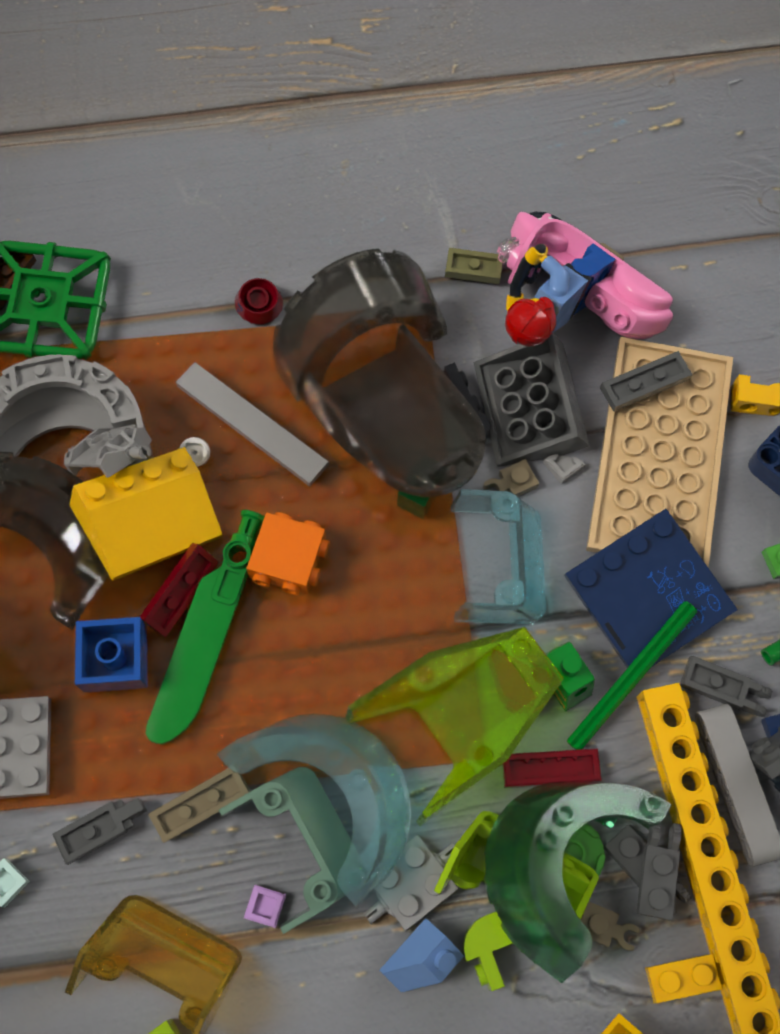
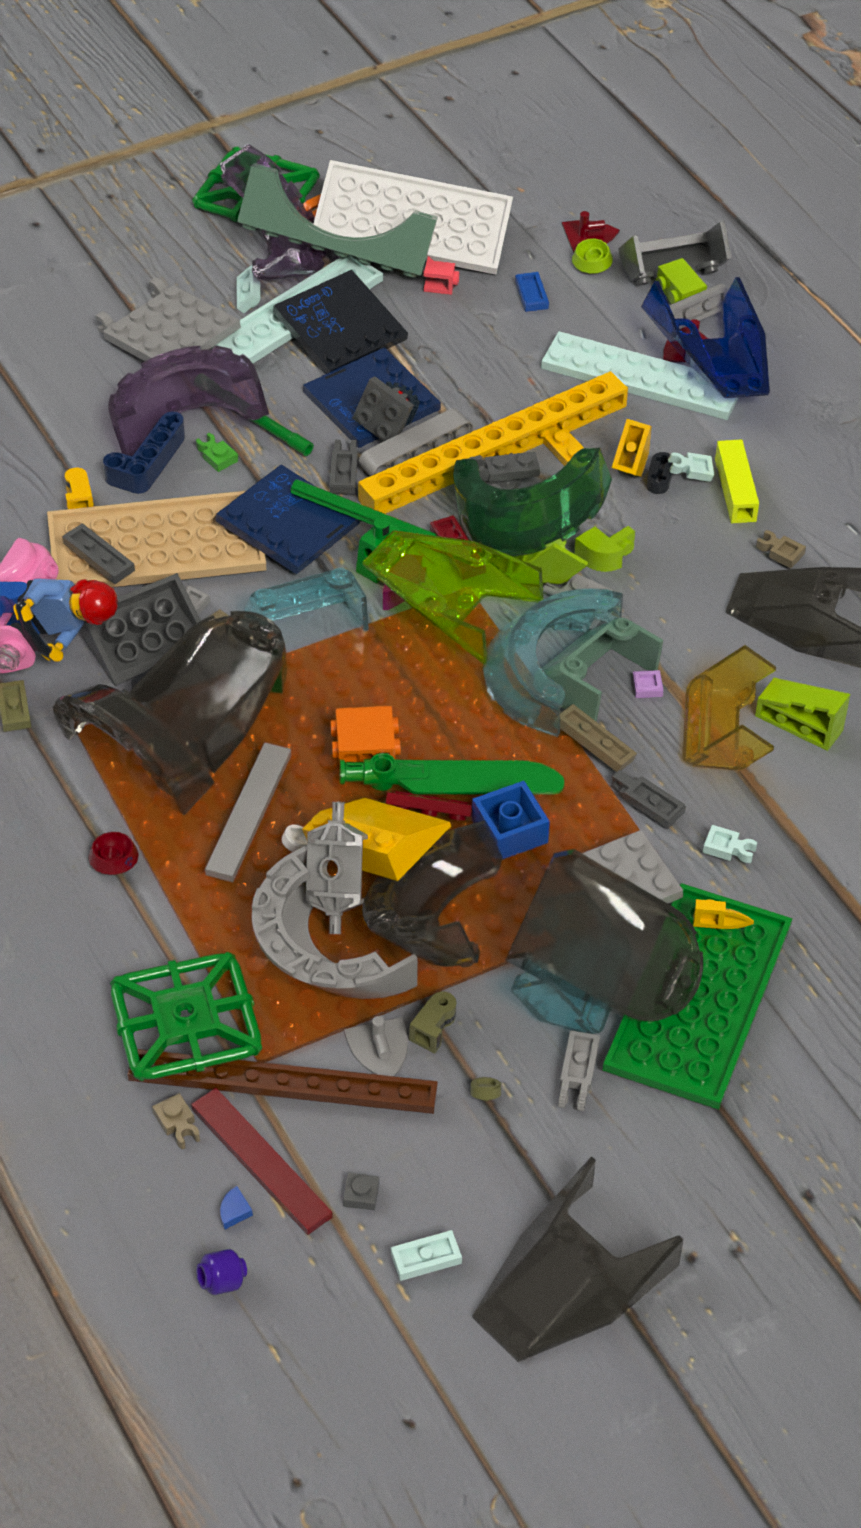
camera: 110 degrees left, 20 degrees down
medium blue slope [380,918,464,992] -> none

